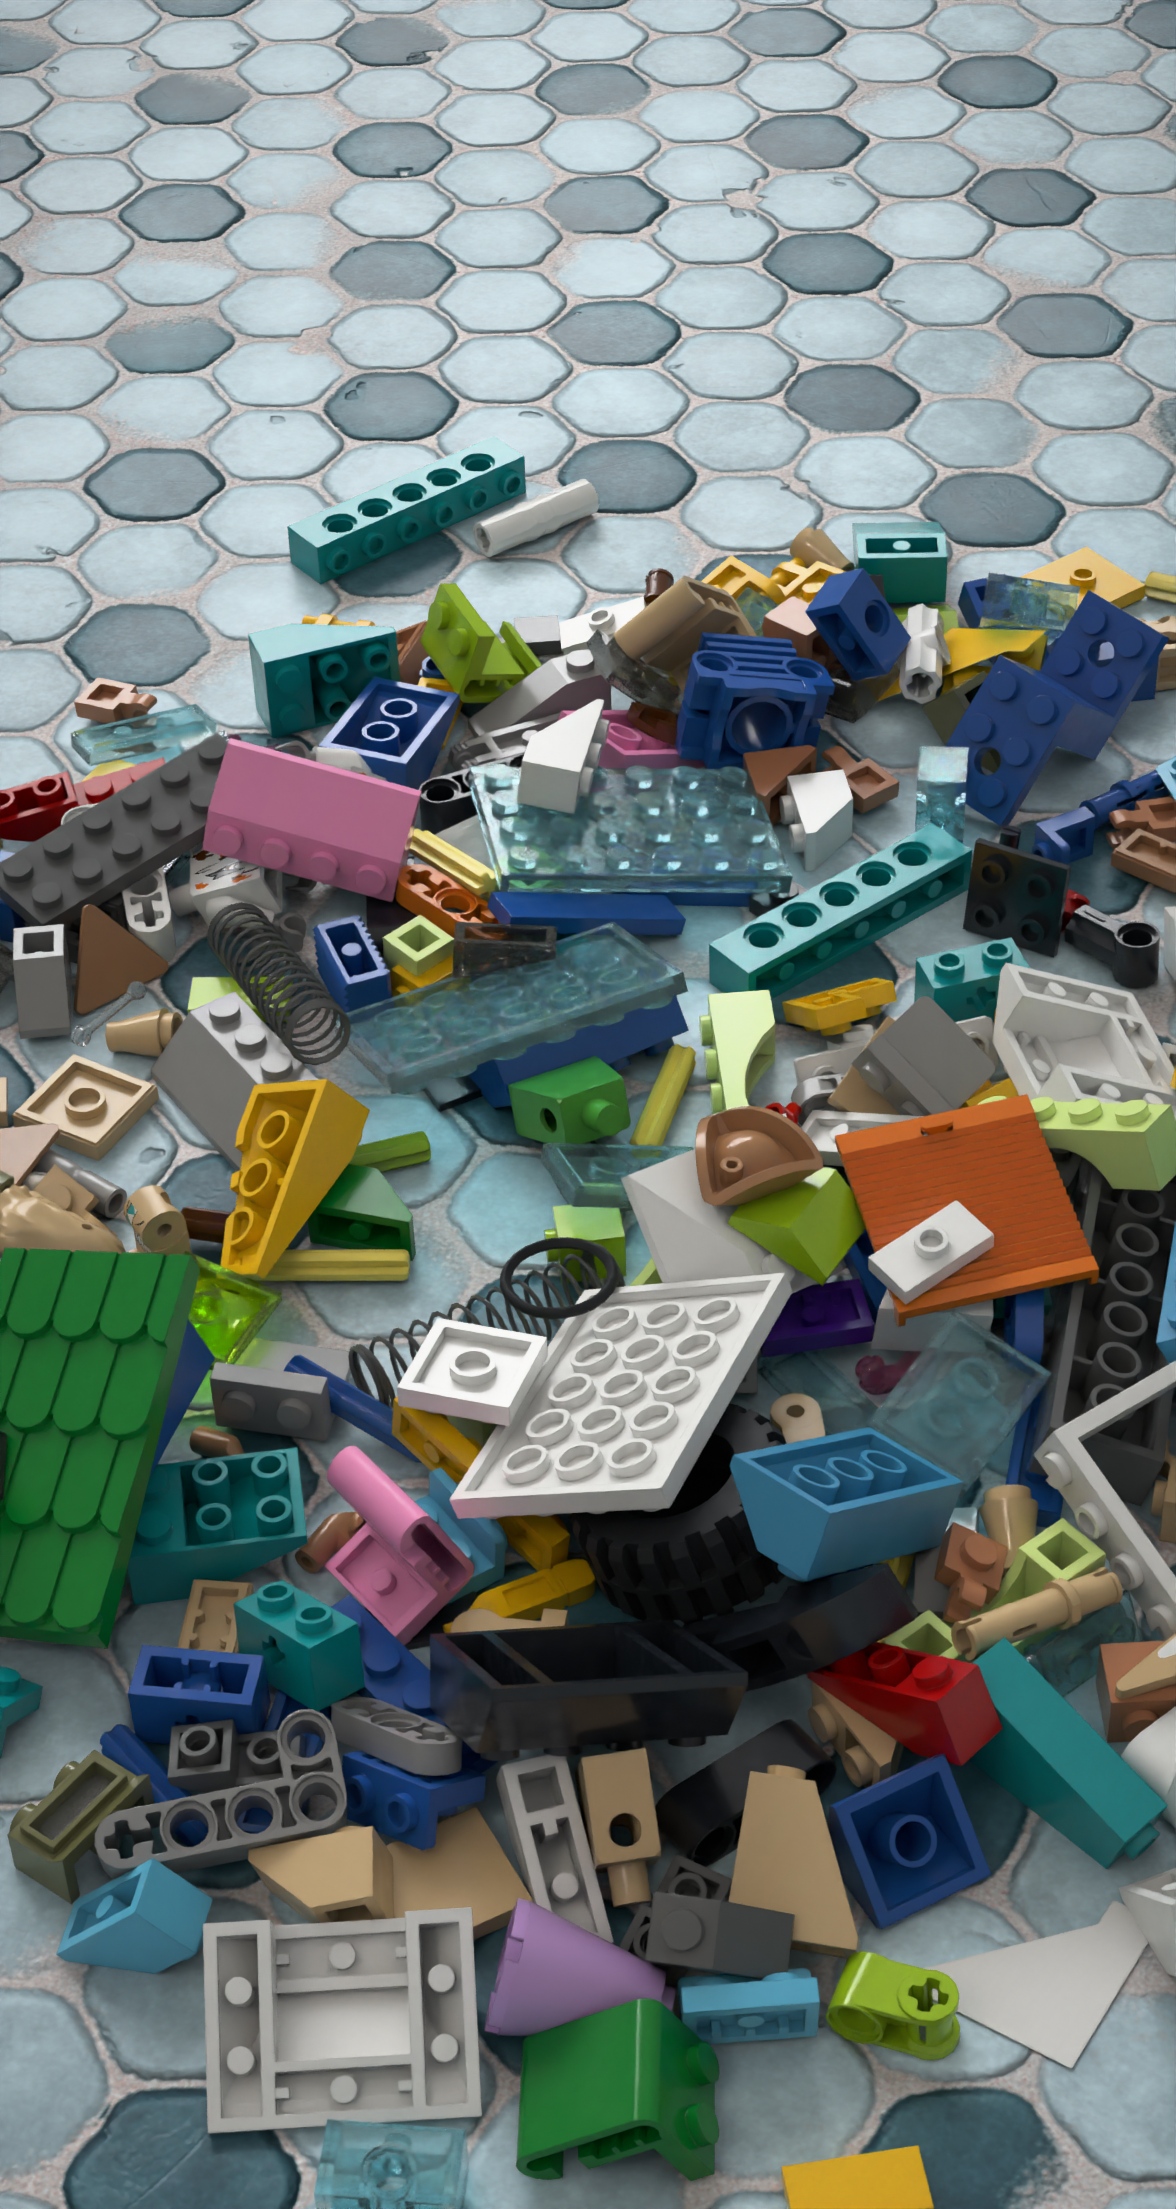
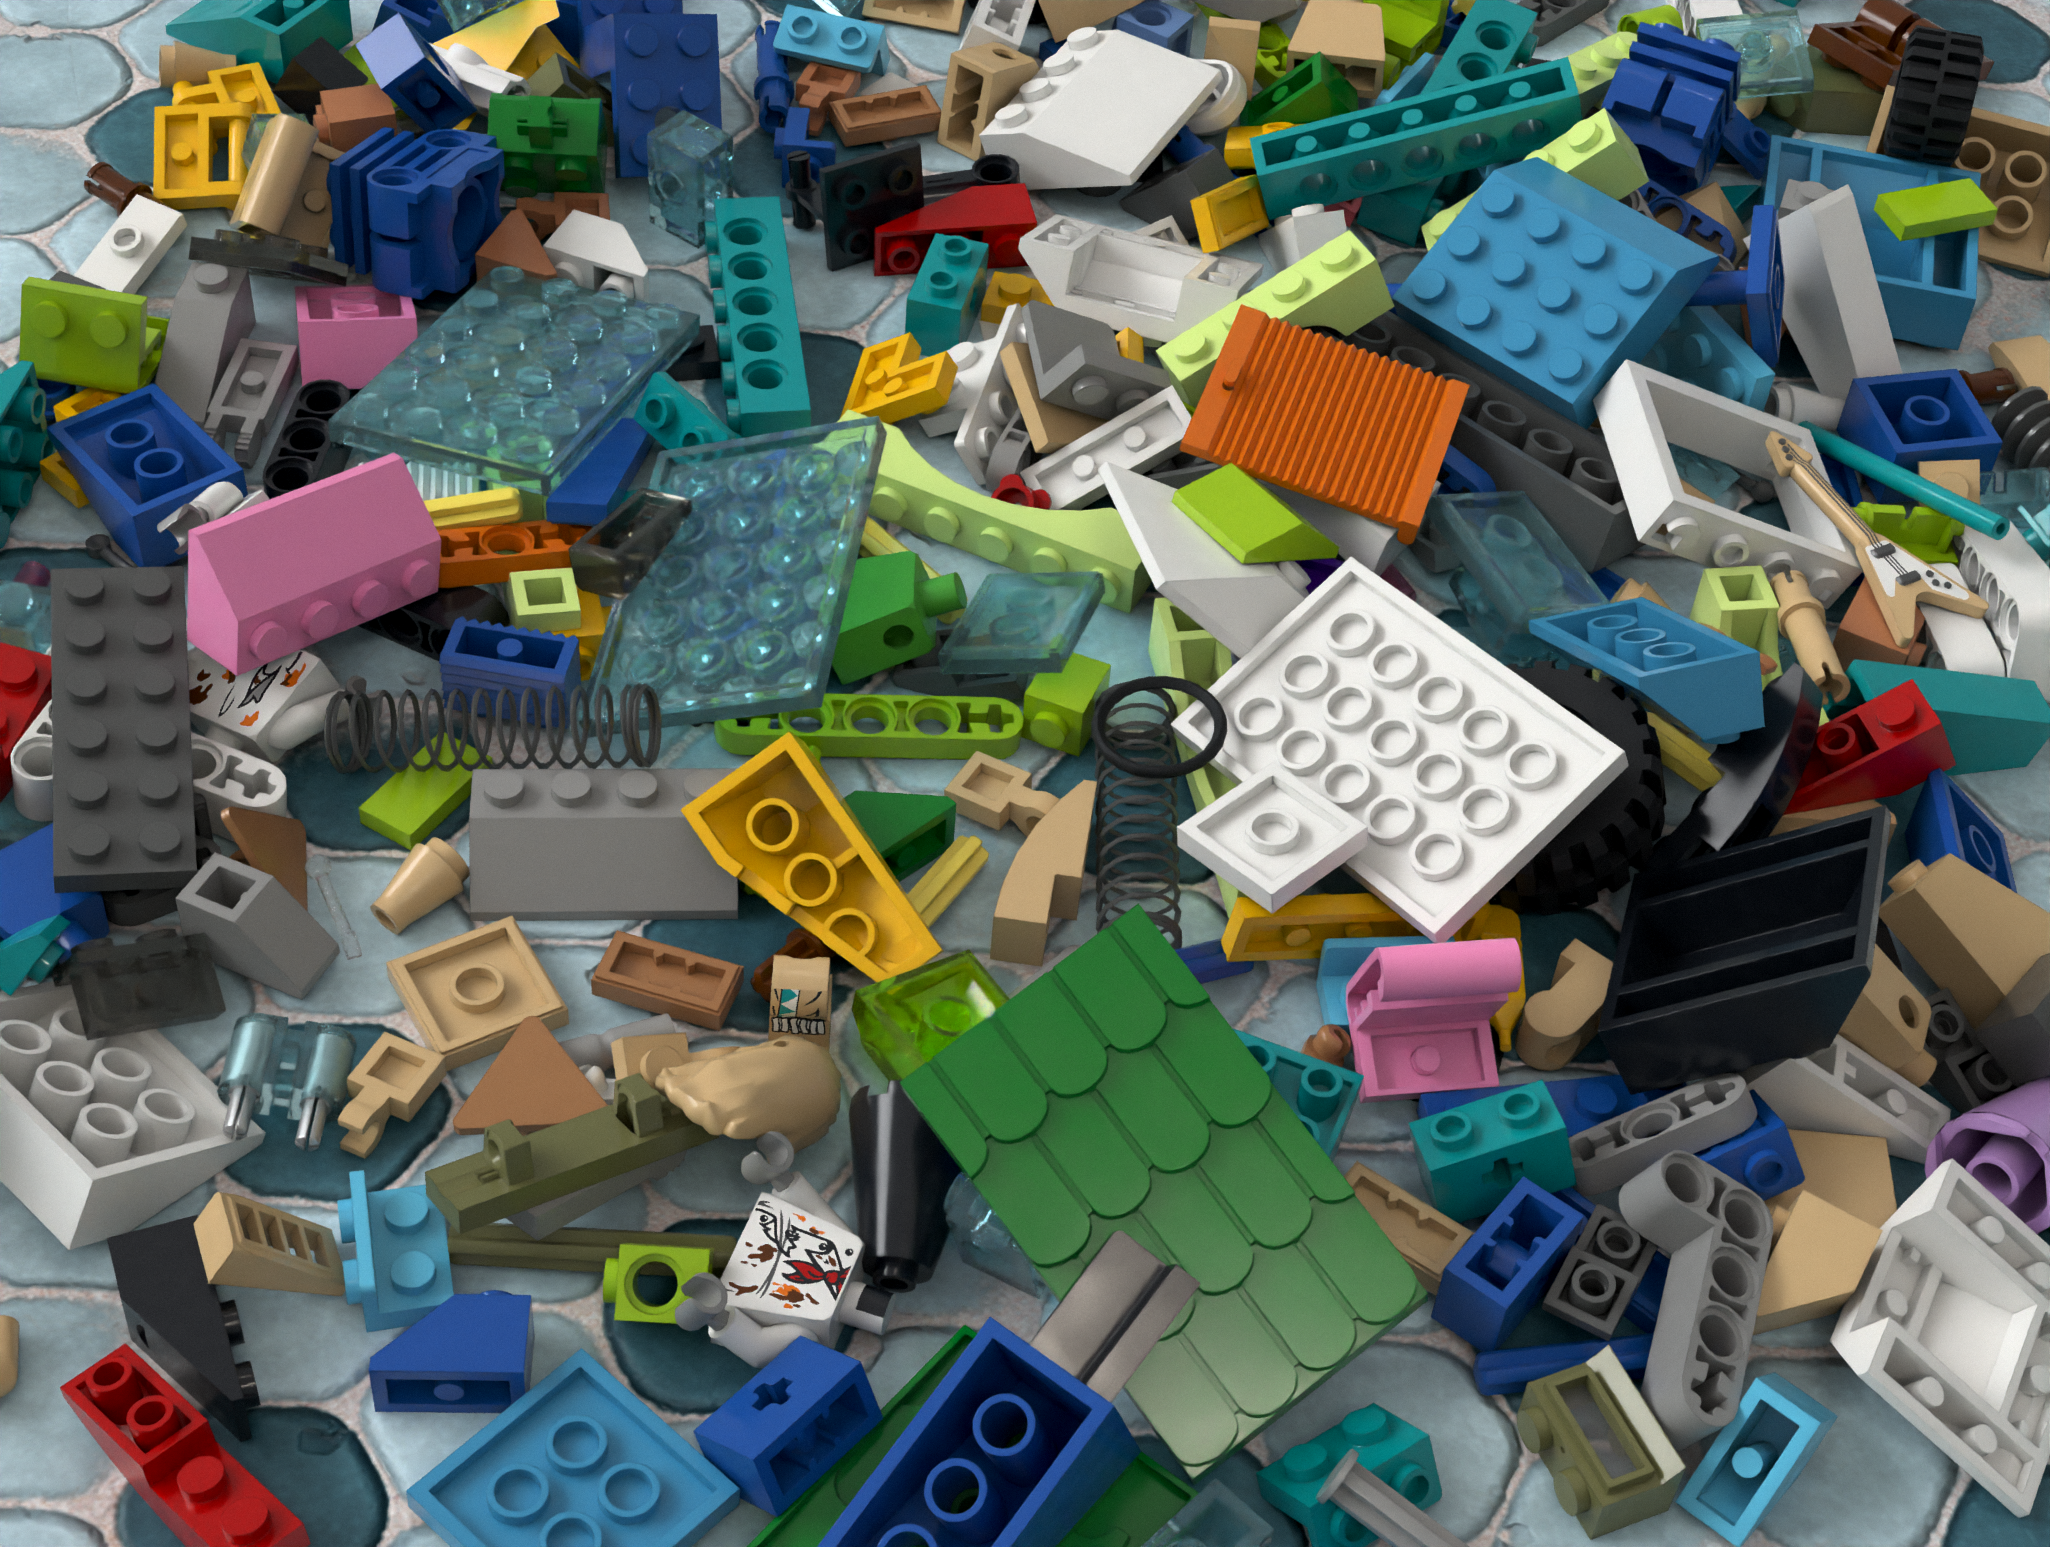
camera: 65 degrees left, 5 degrees up
white slope [516,699,610,814] -> none
reddish brown tile [627,701,677,746] -> none
medium nougat hat [695,1106,823,1206] -> none
white plate [868,1200,994,1305] -> none
none -> green hinge [487,93,608,198]
none -> medium nougat plate [591,930,744,1031]
none -> teal bracket [633,372,763,485]
none -> lime beam [714,692,1024,760]
none -> red slope [873,183,1037,277]
none -> tan plate [944,751,1060,837]
none -> tan slope [990,780,1097,967]

